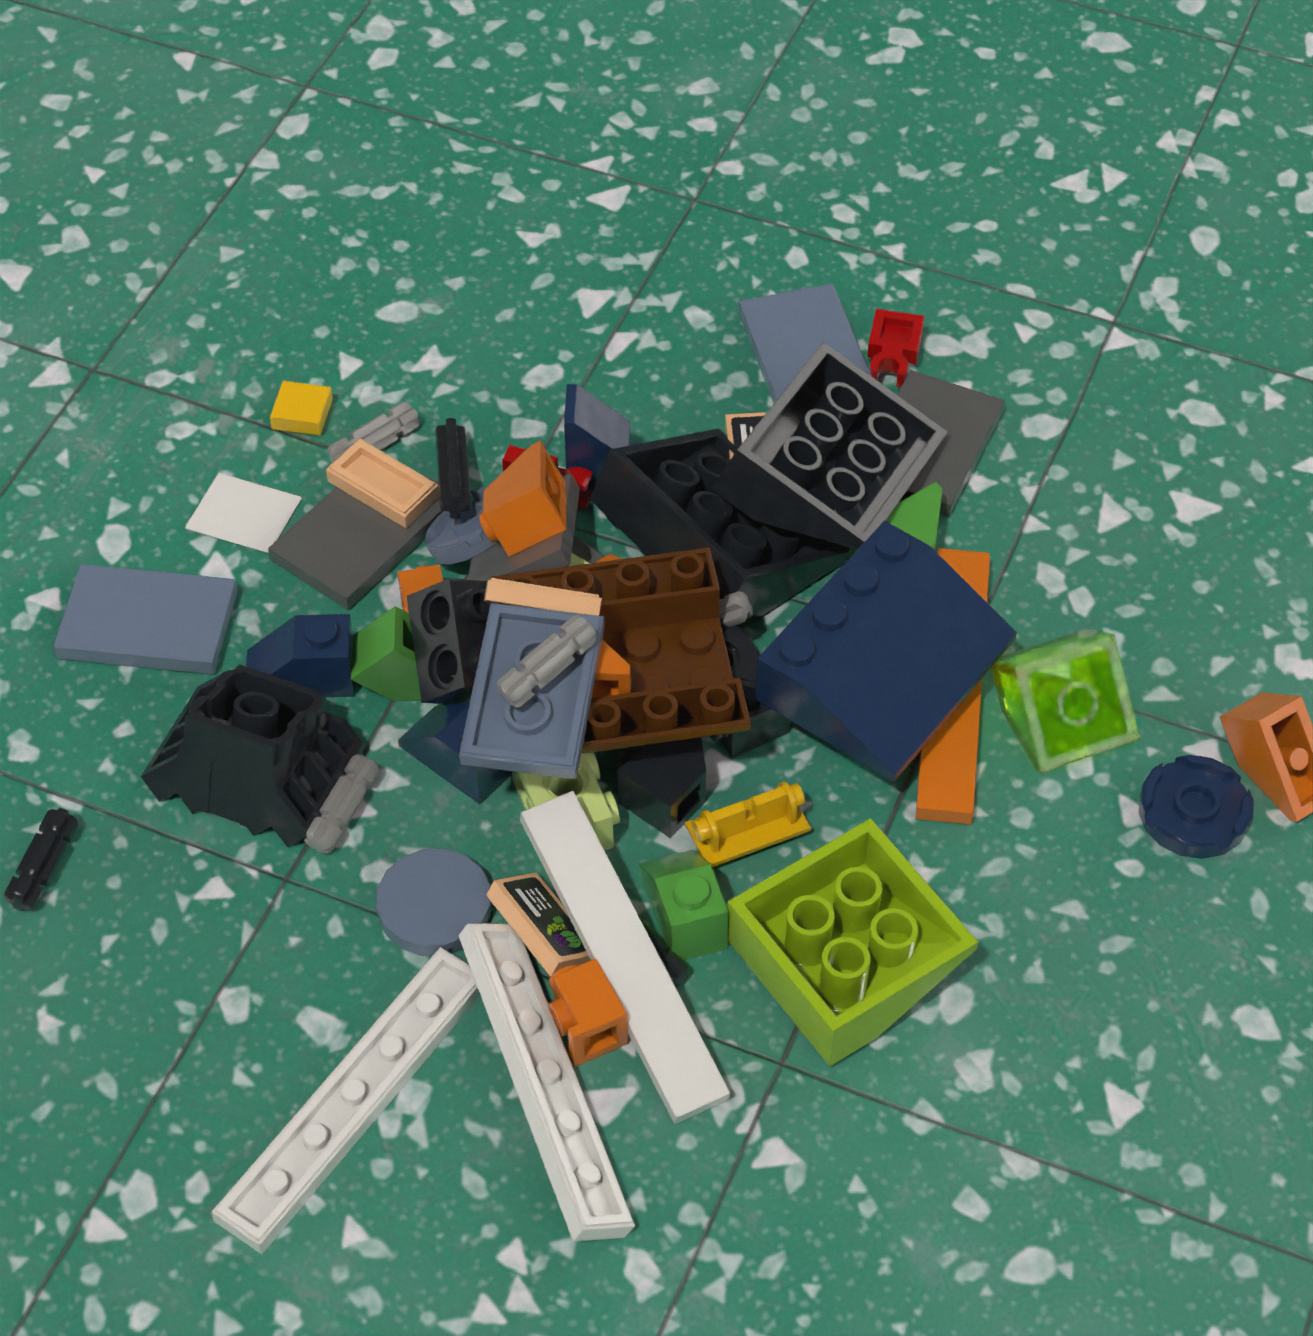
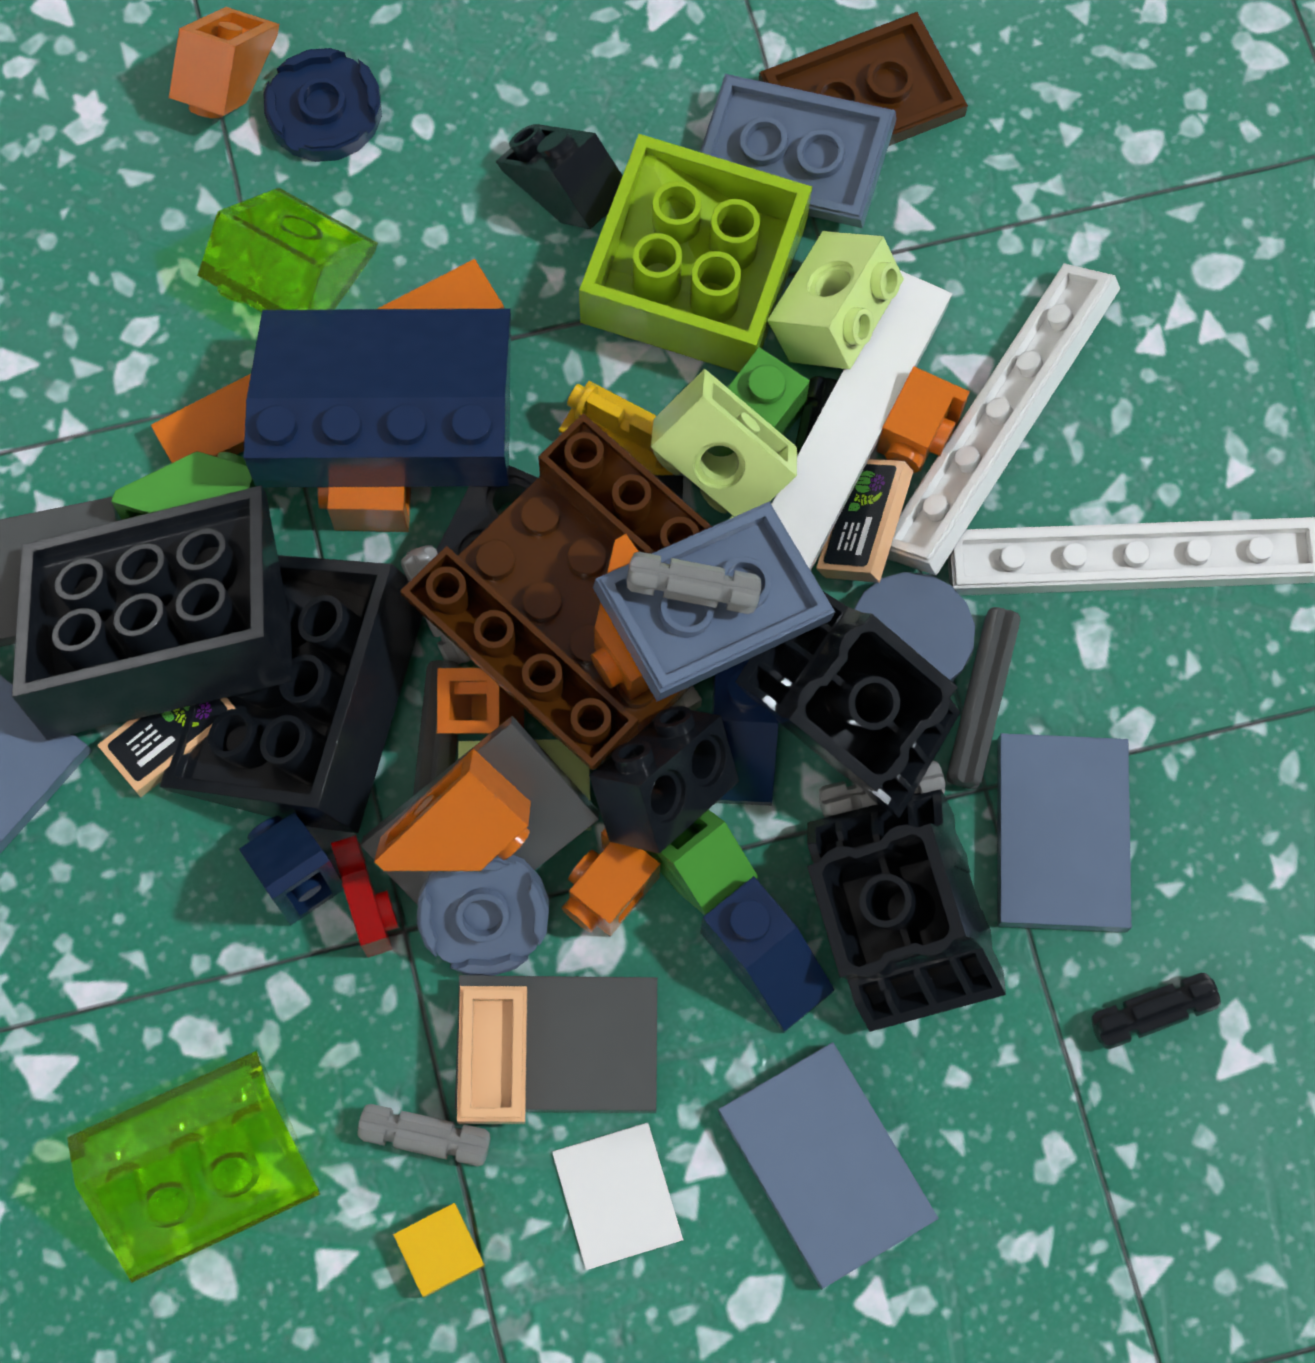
camera: 130 degrees left, 20 degrees up
black axle [435,418,471,519] -> none
light nougat tile [484,578,602,616] -> none
none -> clear neon green slope [67,1050,320,1283]
none -> black slope [496,124,623,229]
none -> yellowish green brick [650,369,797,517]
none -> sand blue tile [700,74,897,228]
none -> black slope [735,591,961,818]
none -> reddish brown tile [758,12,968,146]
none -> yellowish green brick [767,231,904,370]
none -> dark grey axle [946,607,1021,789]
none -> sand blue tile [997,733,1132,932]

